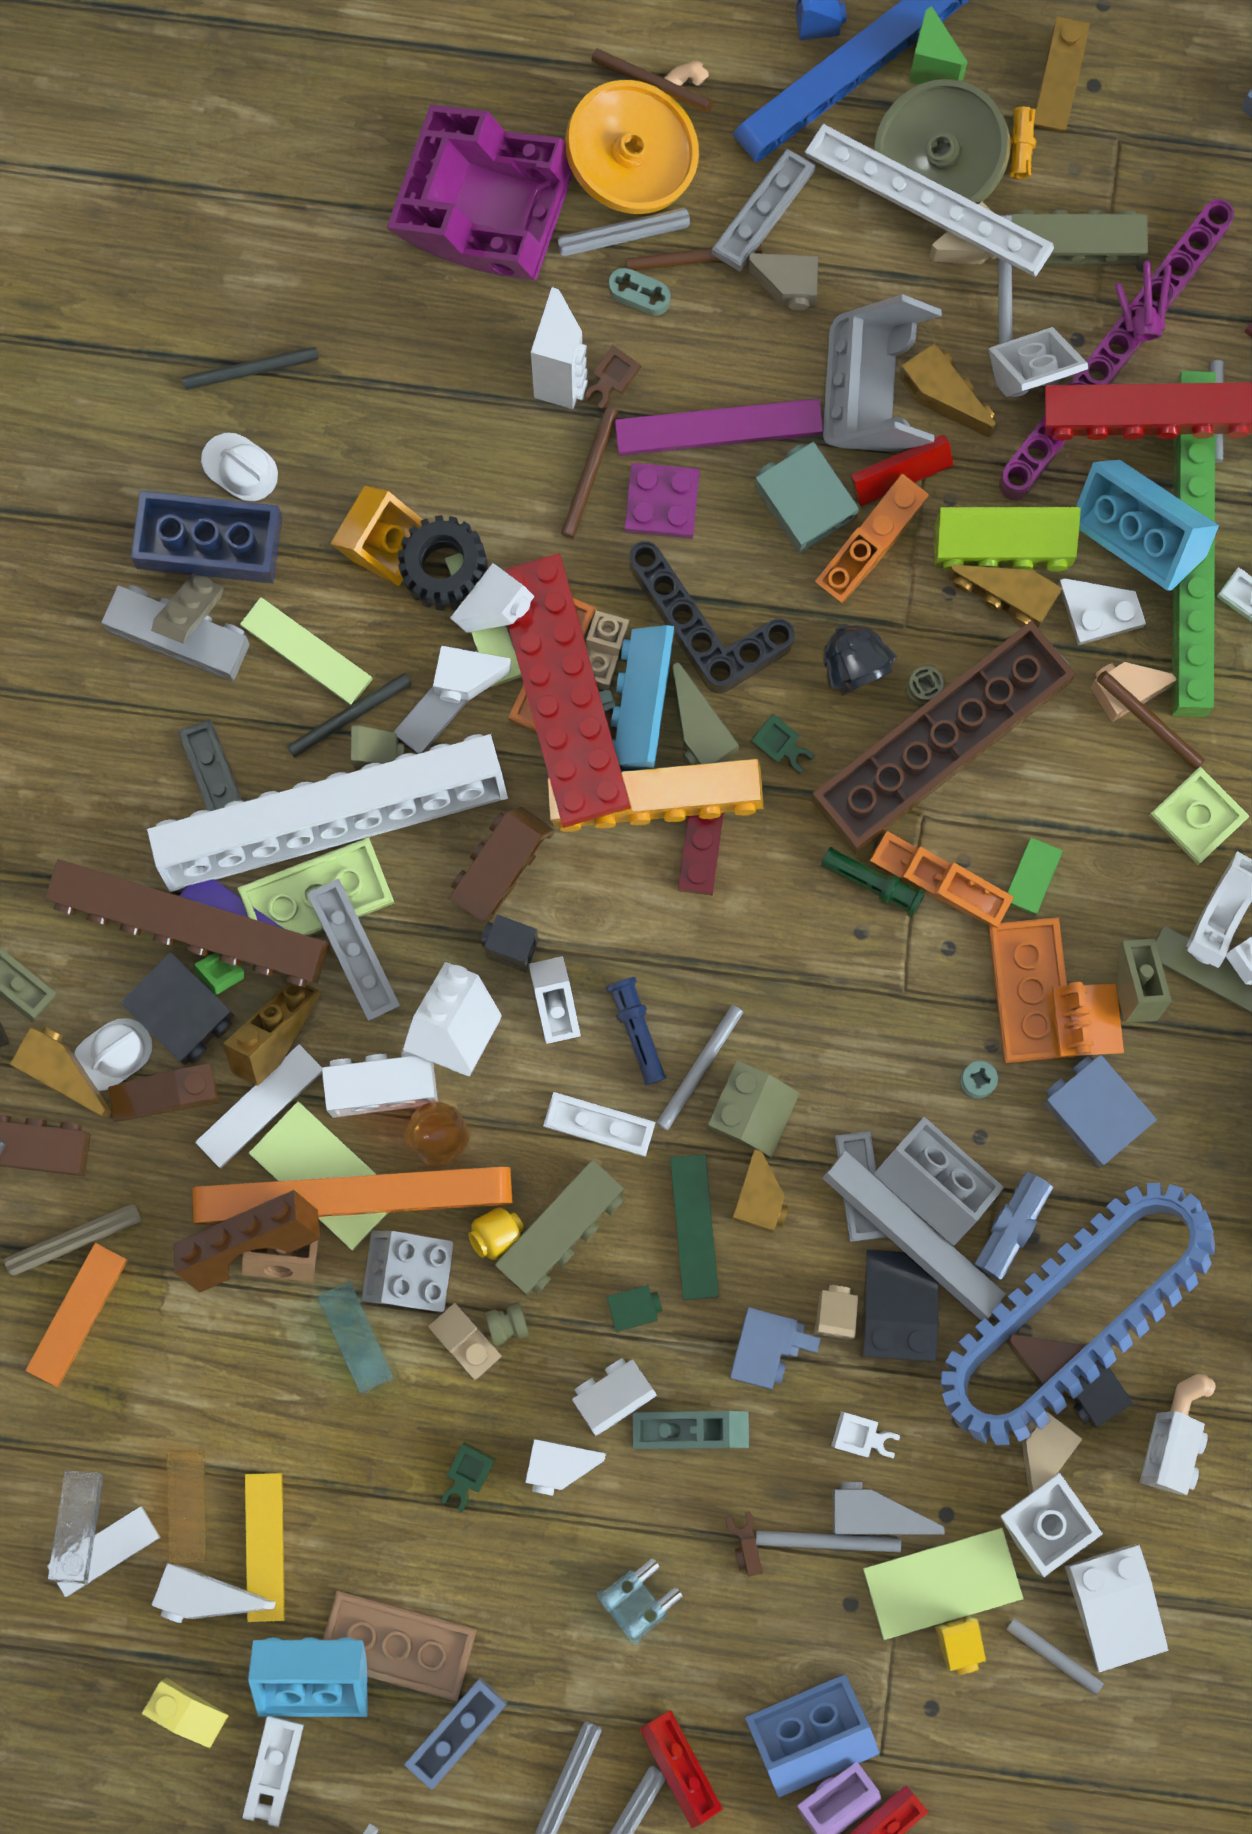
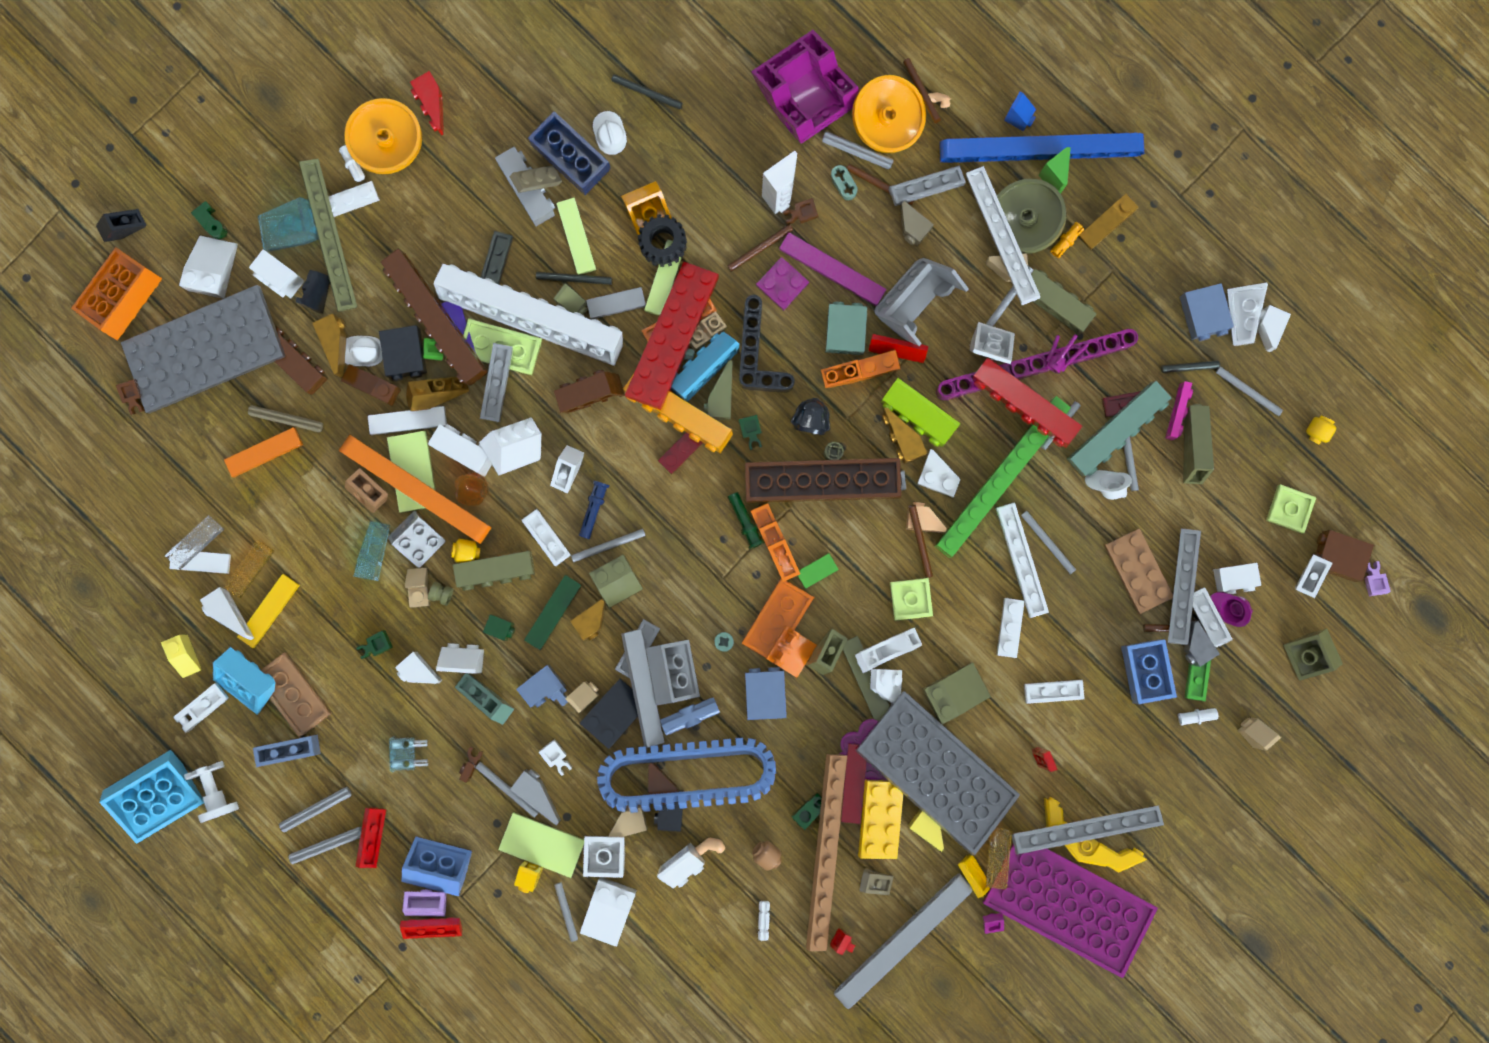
camera: 35 degrees right, 5 degrees up
reddish brown arch [174,1190,320,1292] -> none
white slope [433,646,511,703] -> none
white slope [450,563,534,633] -> none
black brick [481,914,539,973] -> none
pearl gold slope [899,343,996,437] -> none
medium azure slope [1076,460,1219,591] -> none

